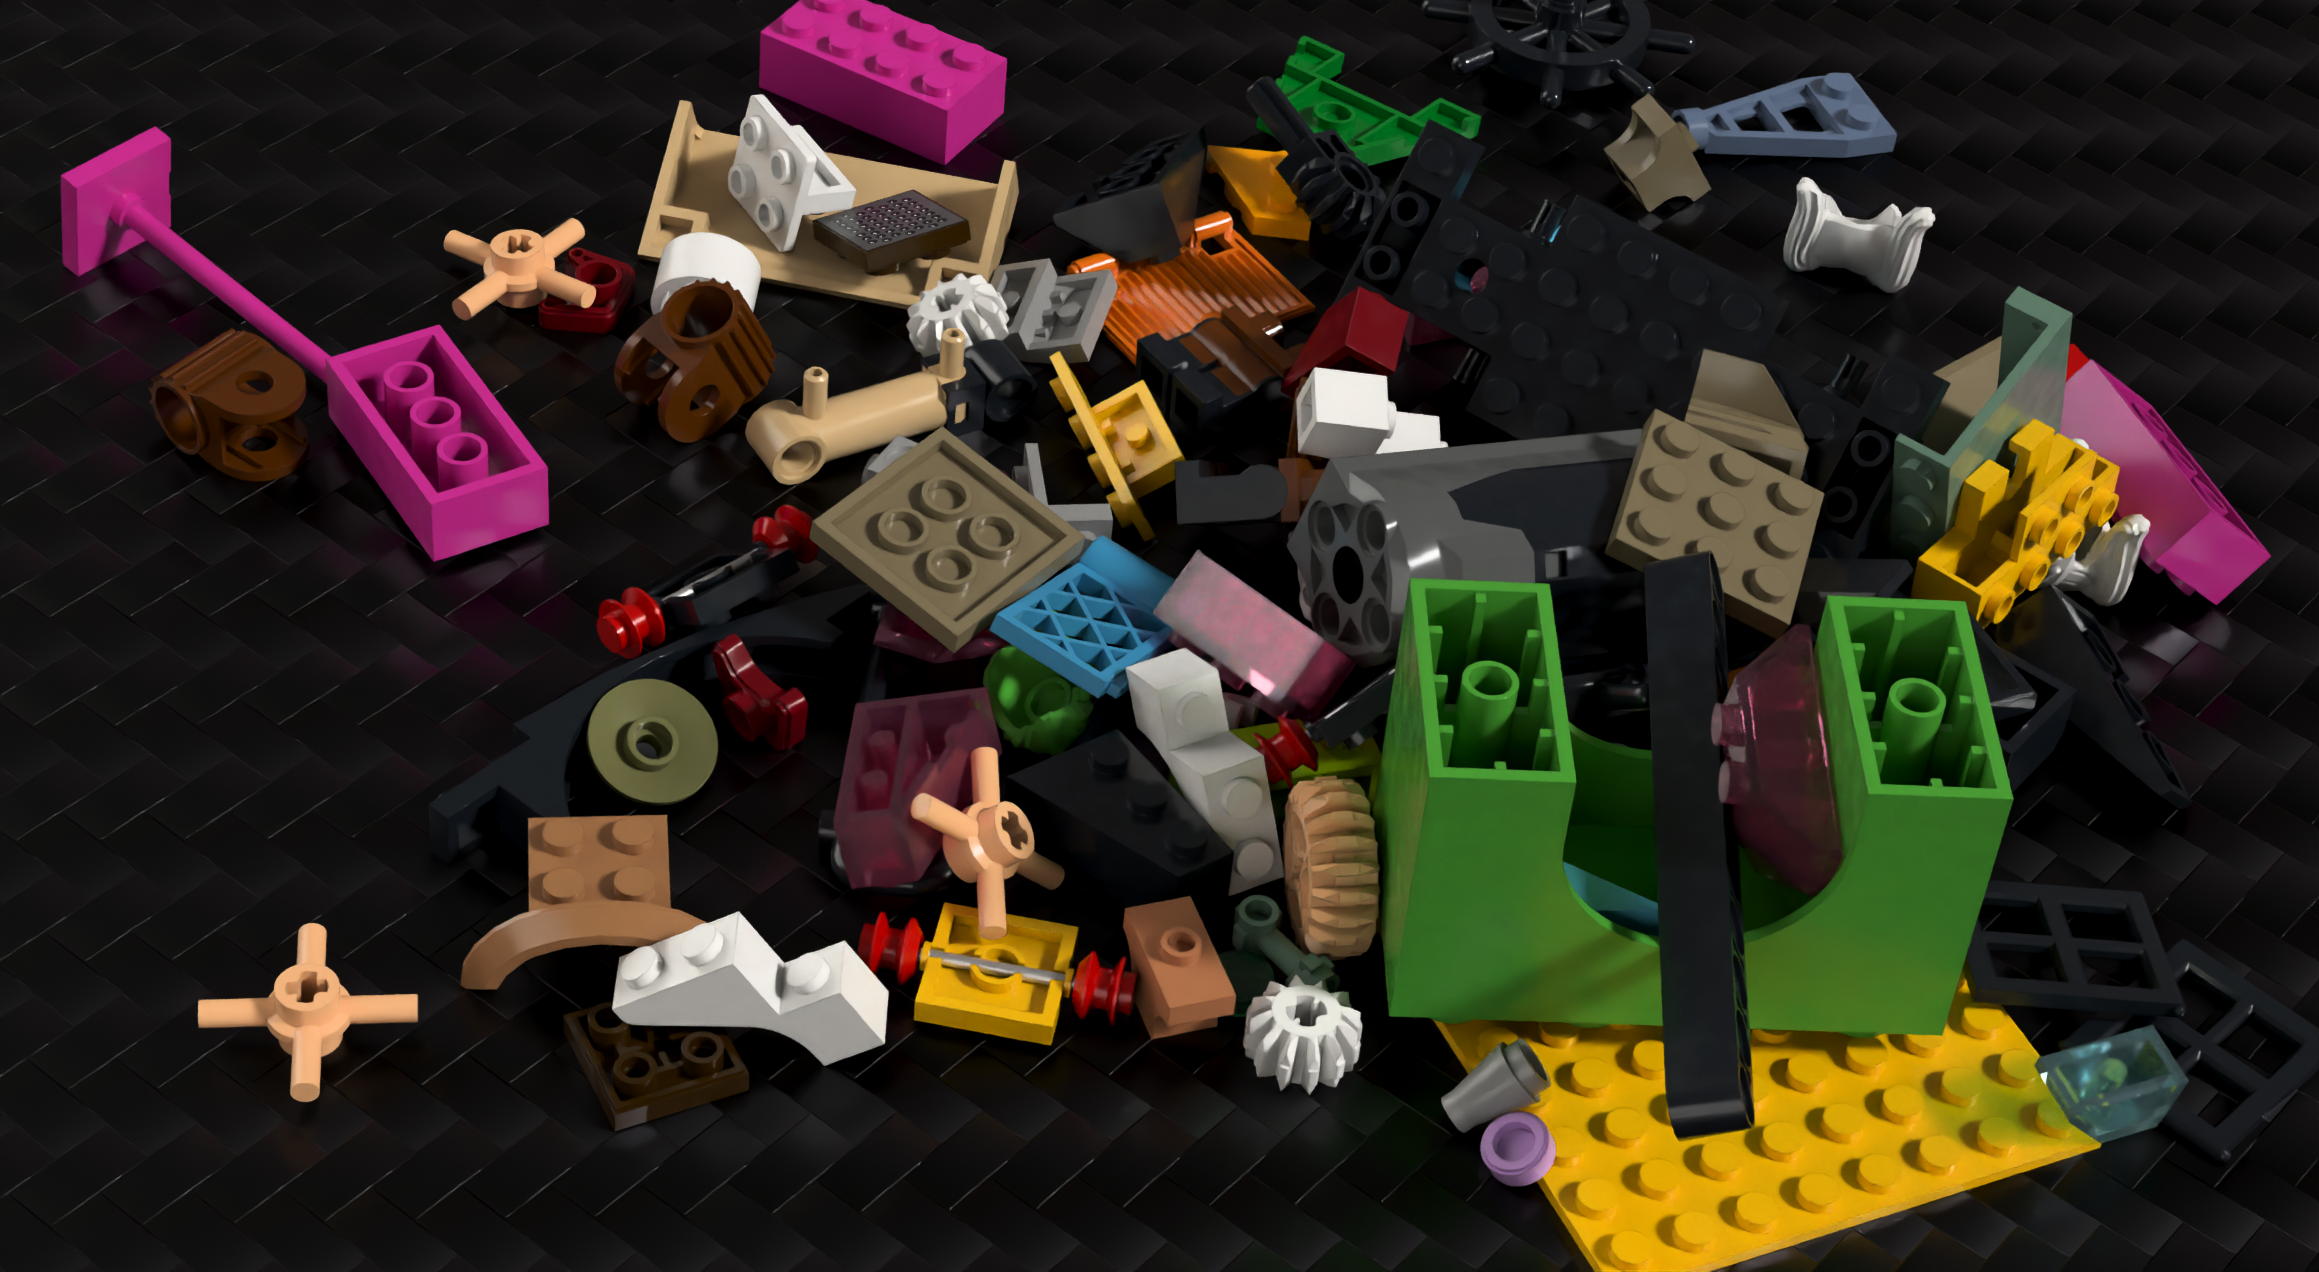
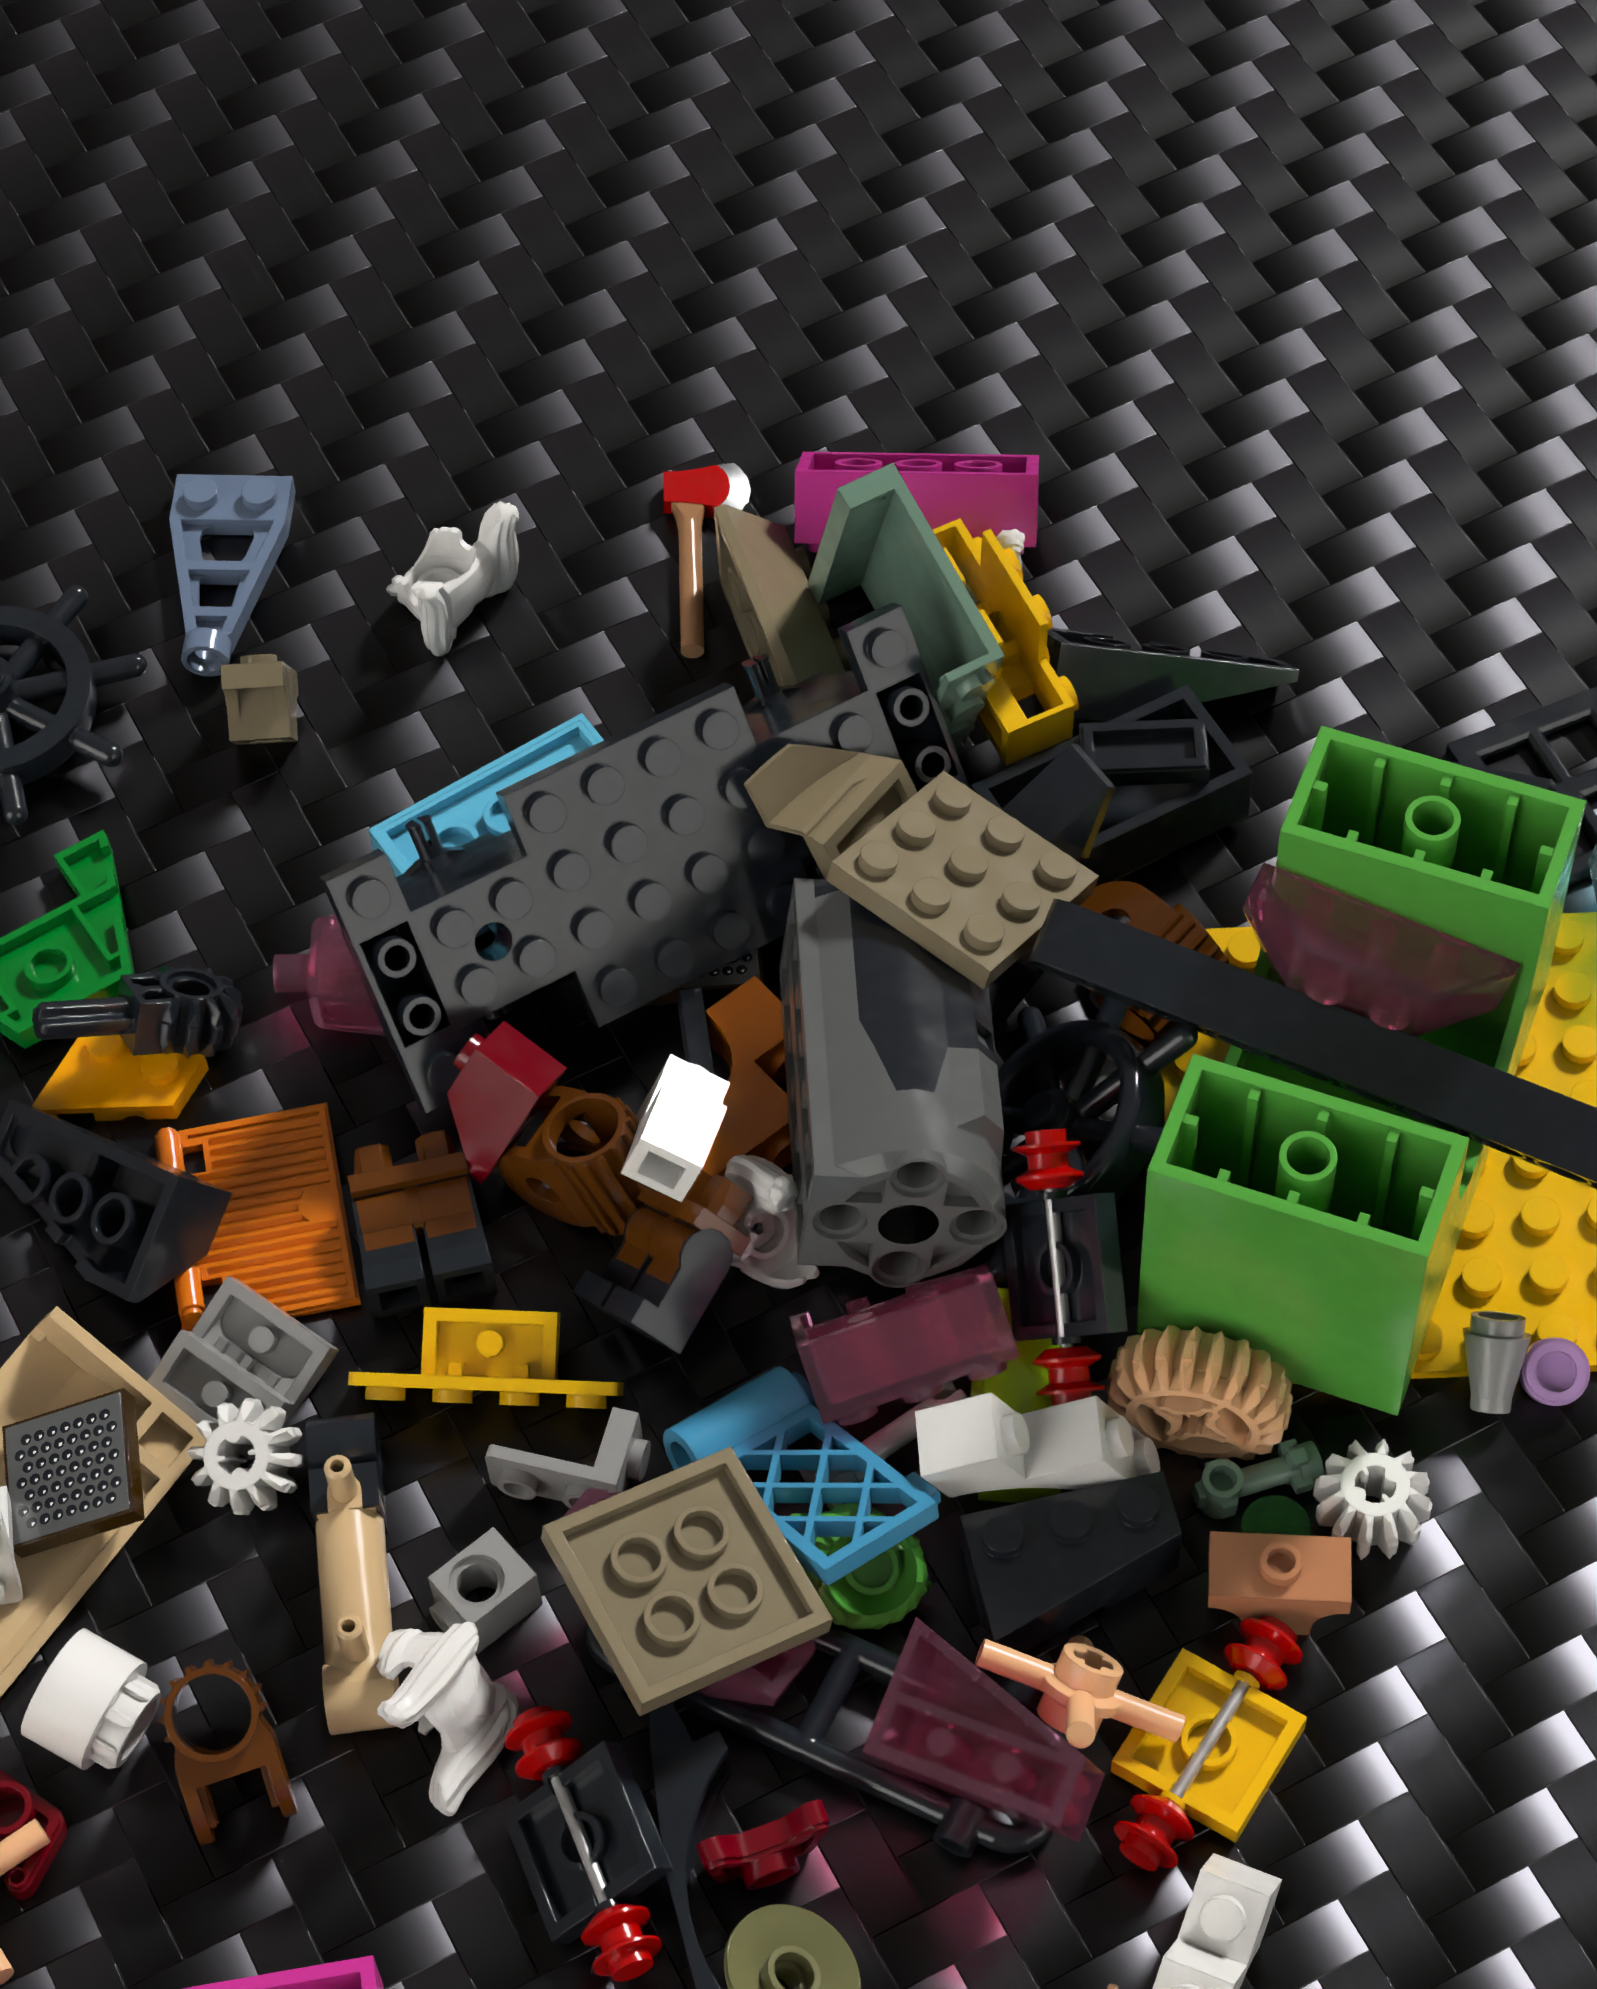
camera: 60 degrees left, 15 degrees up
none -> white hair [376,1622,519,1817]

